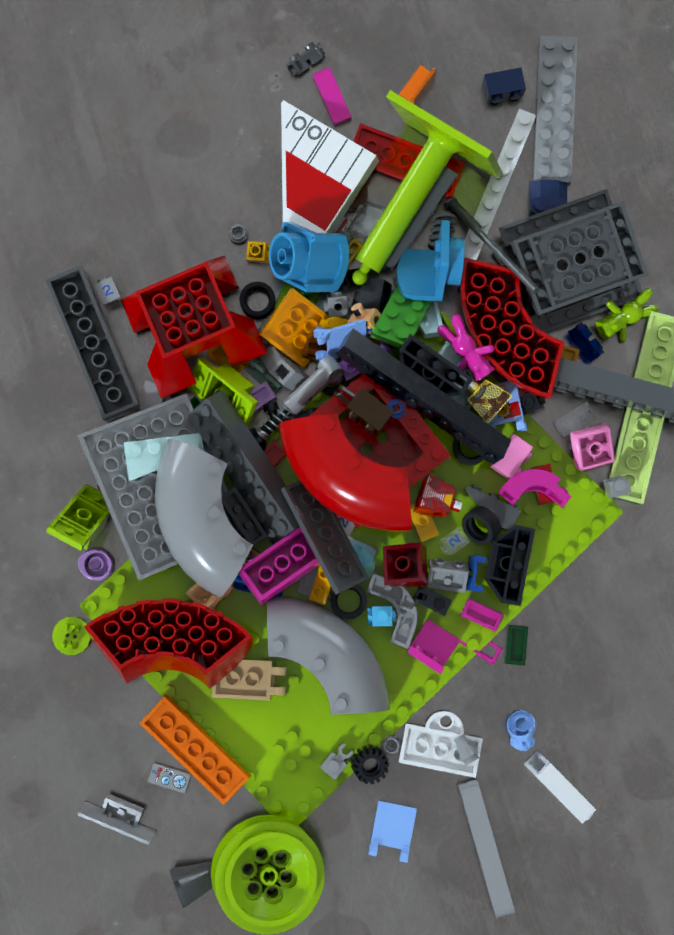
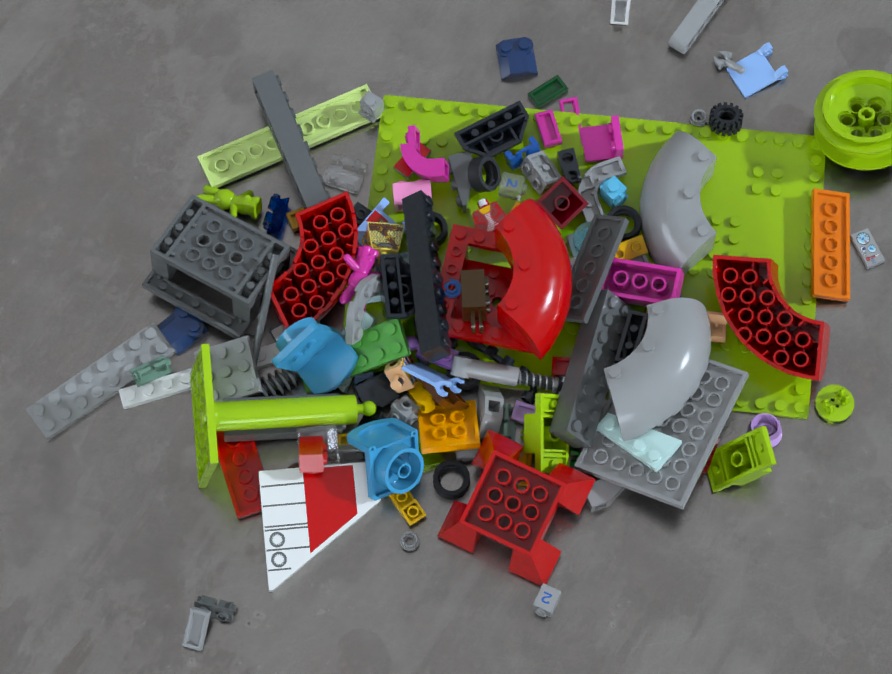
camera: 130 degrees left, 15 degrees down
dark grey brick [46,265,140,422] -> none
tan tile [212,659,287,701] -> none
dark pink tile [313,67,352,126] -> none
light grey plate [320,743,353,780] -> none
white plate [398,711,483,778] -> none
orange panel [399,65,437,105] -> none
light grey cone [454,734,479,766] -> none
dark blue brick [483,67,526,103] -> none
light blue hair [507,710,536,751] -> none
bright pink brick [570,423,615,471] -> none
none -> sand green hinge [129,355,173,387]
none -> light grey tile [182,606,211,651]
none -> light grey plate [194,336,262,402]
none -> red brick [299,436,328,474]
none -> light grey plate [345,273,382,345]
none -> dark blue slope [496,37,538,80]
none -> light grey bar [714,51,745,74]

